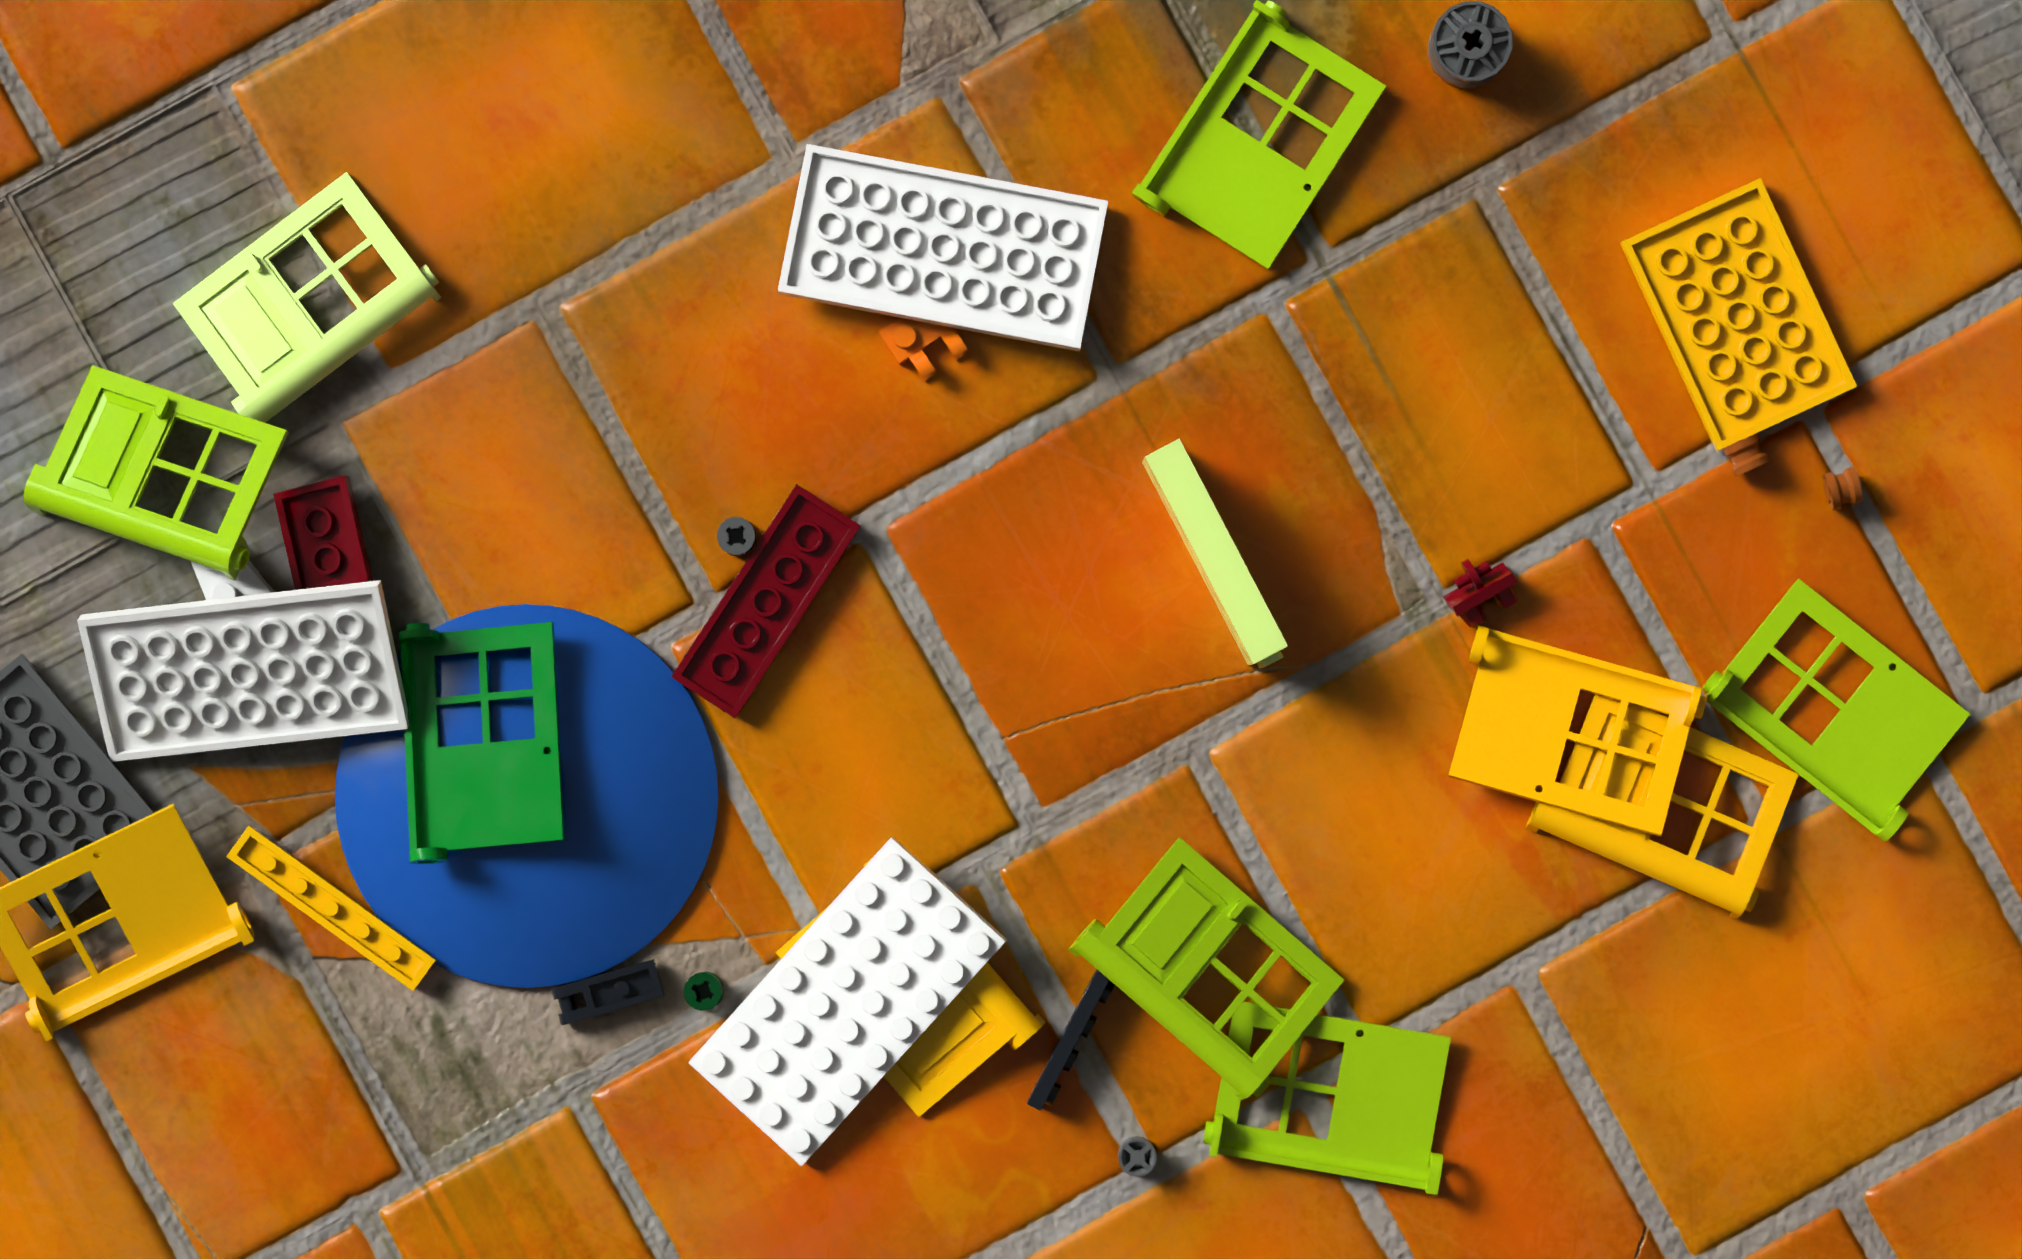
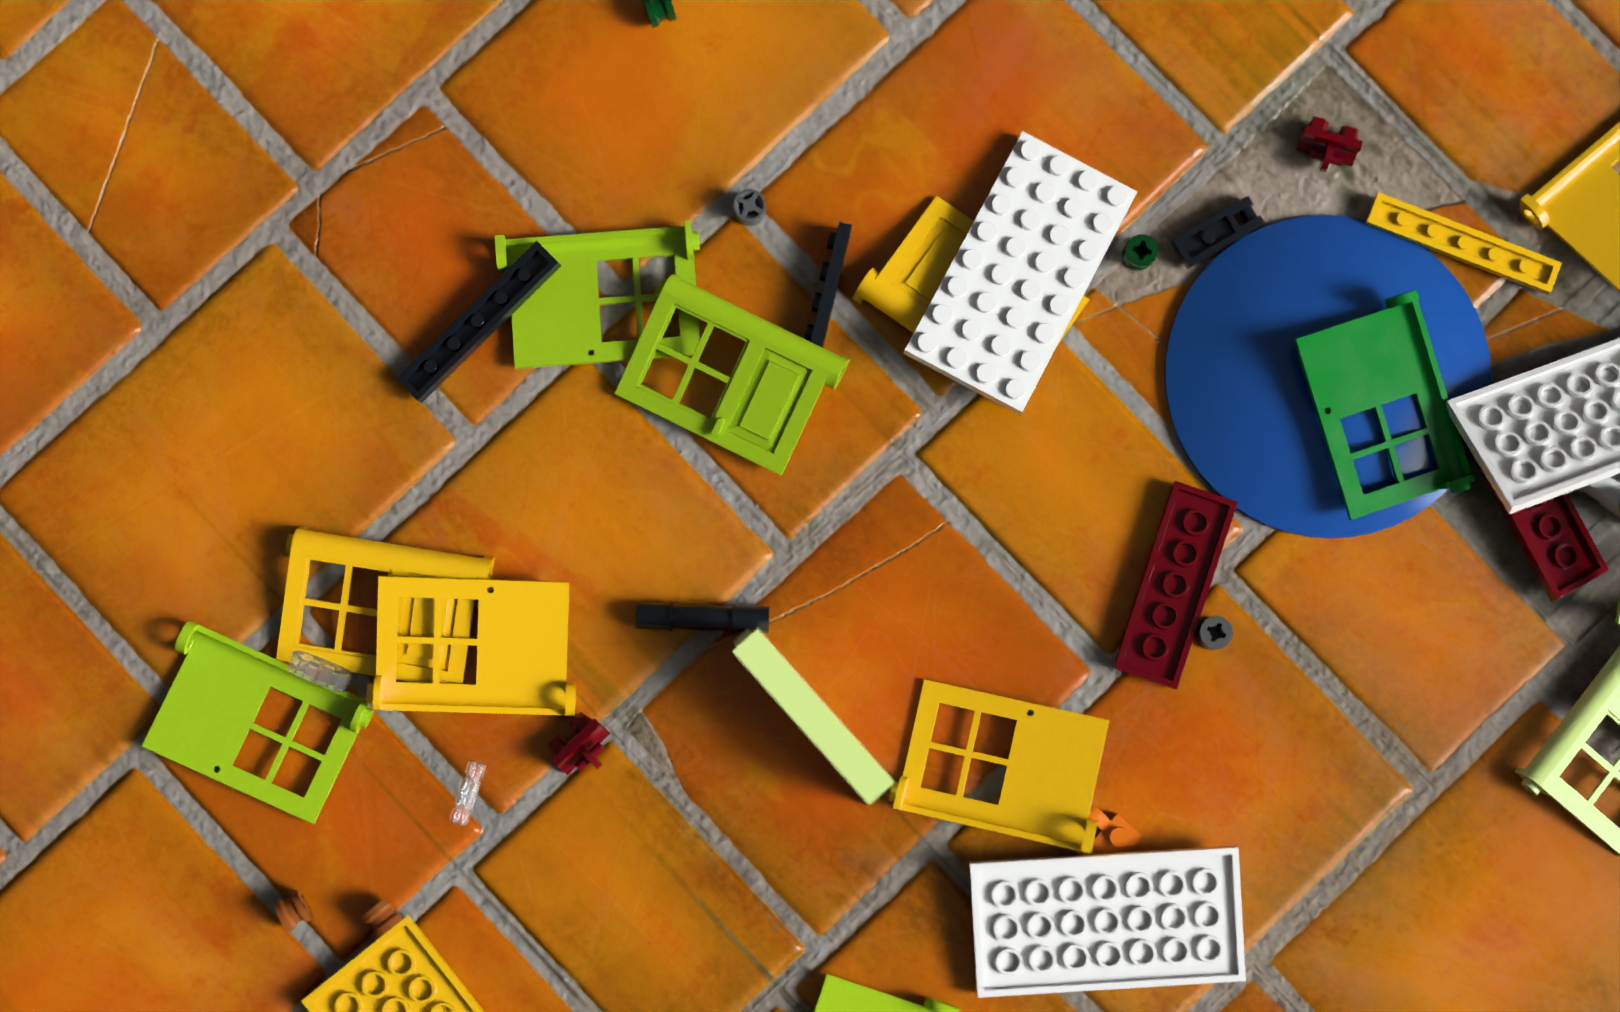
camera: 165 degrees right, 5 degrees down
none -> clear beam [287,651,352,692]
none -> black plate [396,241,561,403]
none -> clear axle [449,761,486,826]
none -> black piece [636,601,769,634]
none -> yellow door [889,679,1110,854]
none -> dark red hips [1296,116,1363,172]

